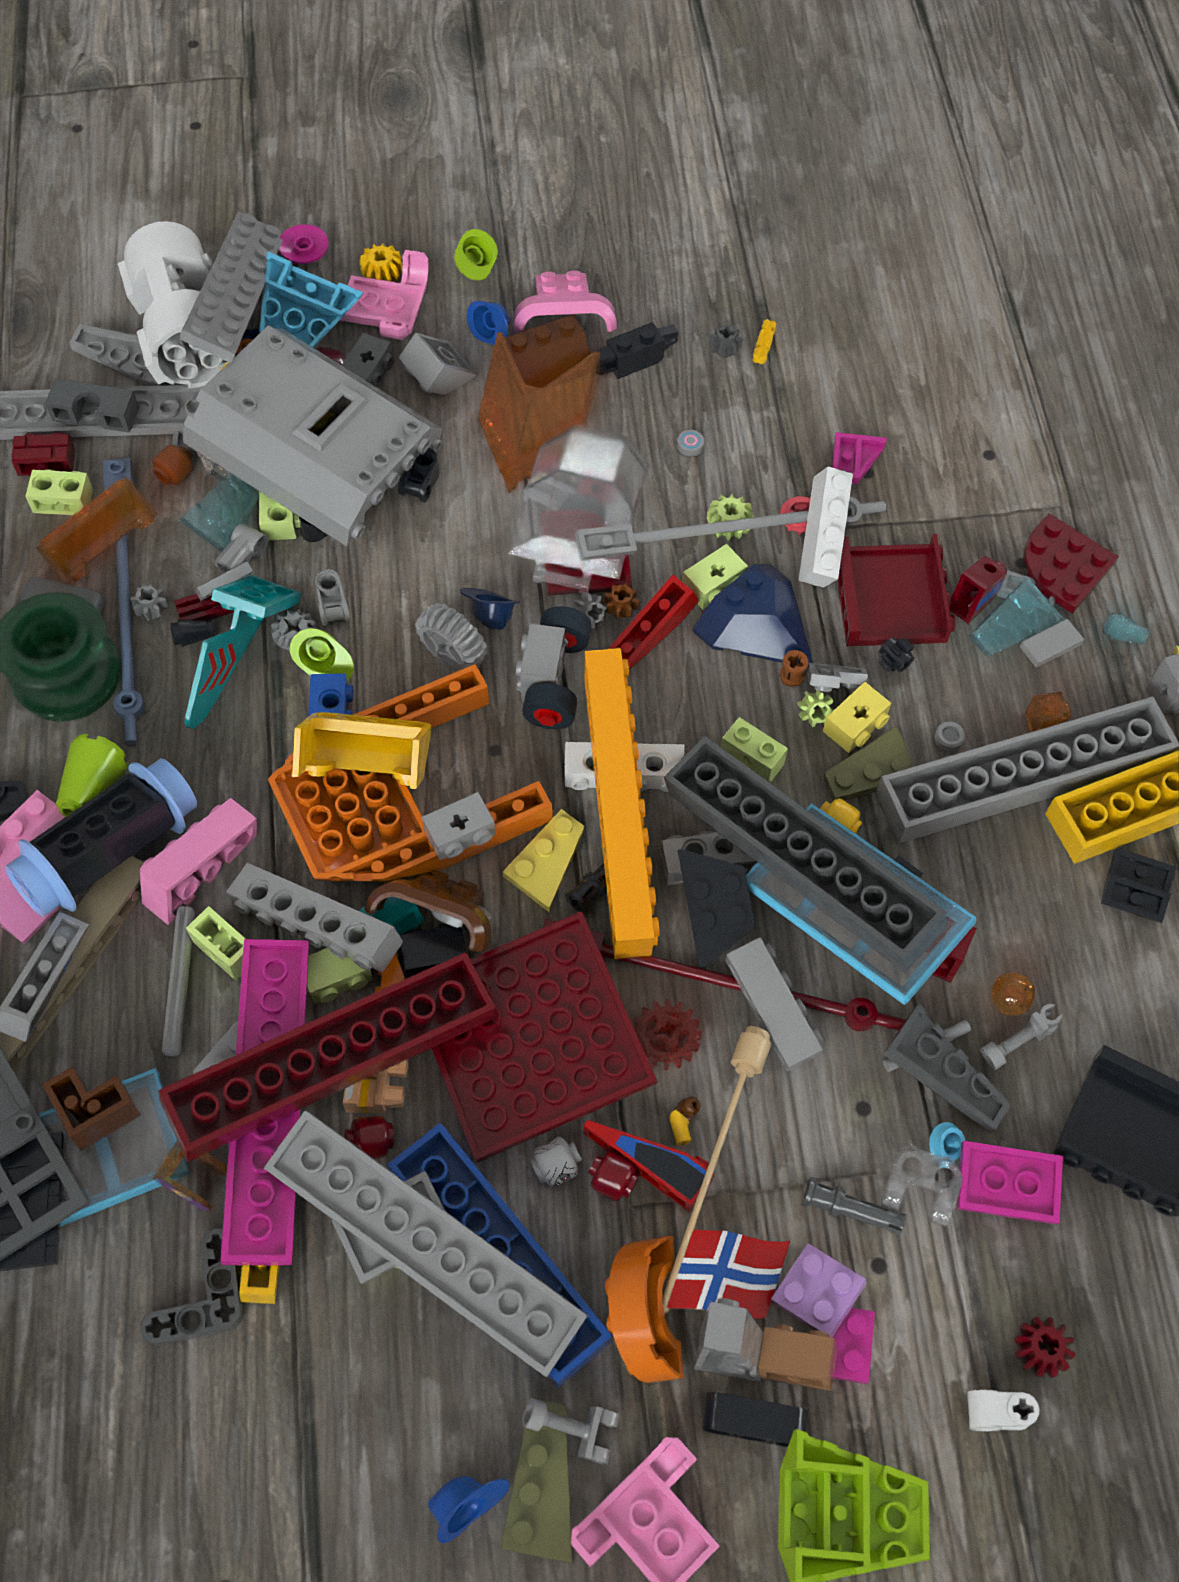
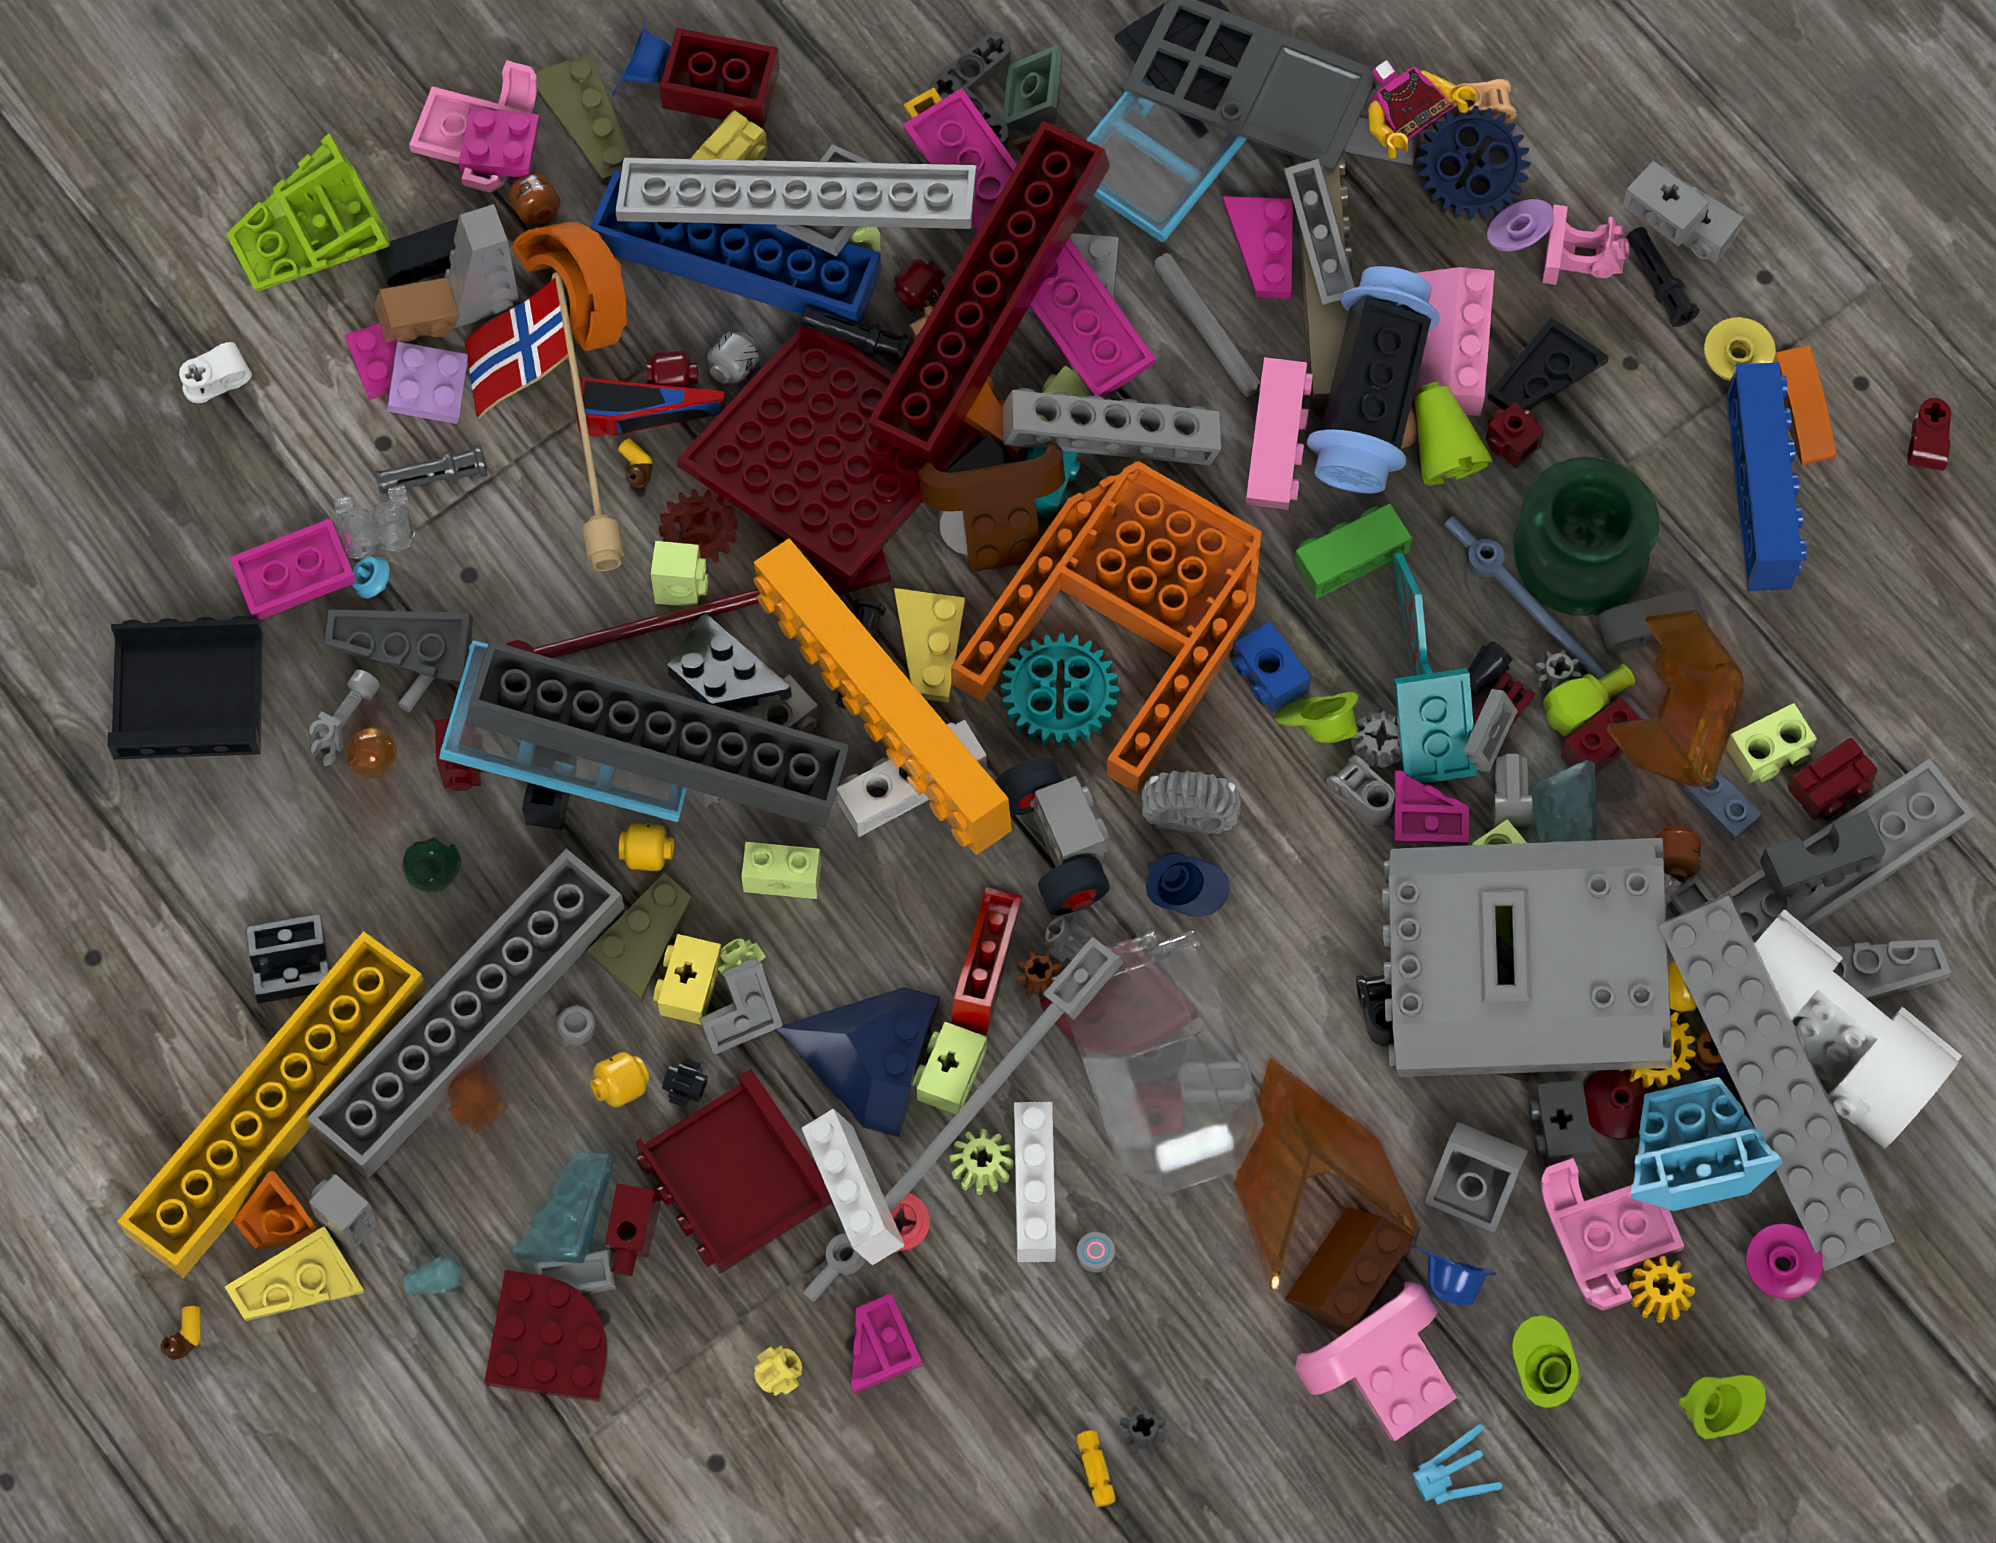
camera: 150 degrees right, 5 degrees up
reddish brown brick [42,1067,141,1151] -> none
yellowish green brick [186,906,245,980] -> none
yellow windscreen [292,712,431,789] -> none
light grey brick [422,792,495,860] -> none
light grey bar [522,1398,620,1465] -> none
black hinge [593,322,678,379] -> none
light grey brick [725,937,824,1072] -> none
dark orange bush [780,650,809,687] -> none
dark red gear [1014,1316,1076,1378] -> none
light grey tile [1020,619,1085,668] -> none
none -> clear green hair [401,837,462,892]
none -> dark pink plate [459,108,540,178]
none -> dark orange head [508,173,560,225]
none -> yellow head [590,1052,649,1108]
none -> yellowish green brick [651,541,708,607]
none -> dark red brick [660,28,780,128]
none -> light yellow brick [690,110,768,161]
none -> light yellow gear [754,1346,802,1395]
none -> black pin [800,304,910,365]
none -> teal gear [1001,633,1120,749]
none -> sand green slope [1002,44,1062,131]
none -> white brick [1014,1102,1056,1262]
none -> dark pink wing [1222,196,1293,299]
none -> bright green brick [1294,504,1412,600]
none -> dark pink wing [1393,771,1469,845]
none -> medium azure plant [1412,1424,1503,1505]
none -> dark red brick [1485,403,1545,468]
none -> lime piece [1543,664,1635,737]
none -> dark red brick [1561,697,1645,783]
none -> lime piece [1679,1375,1766,1439]

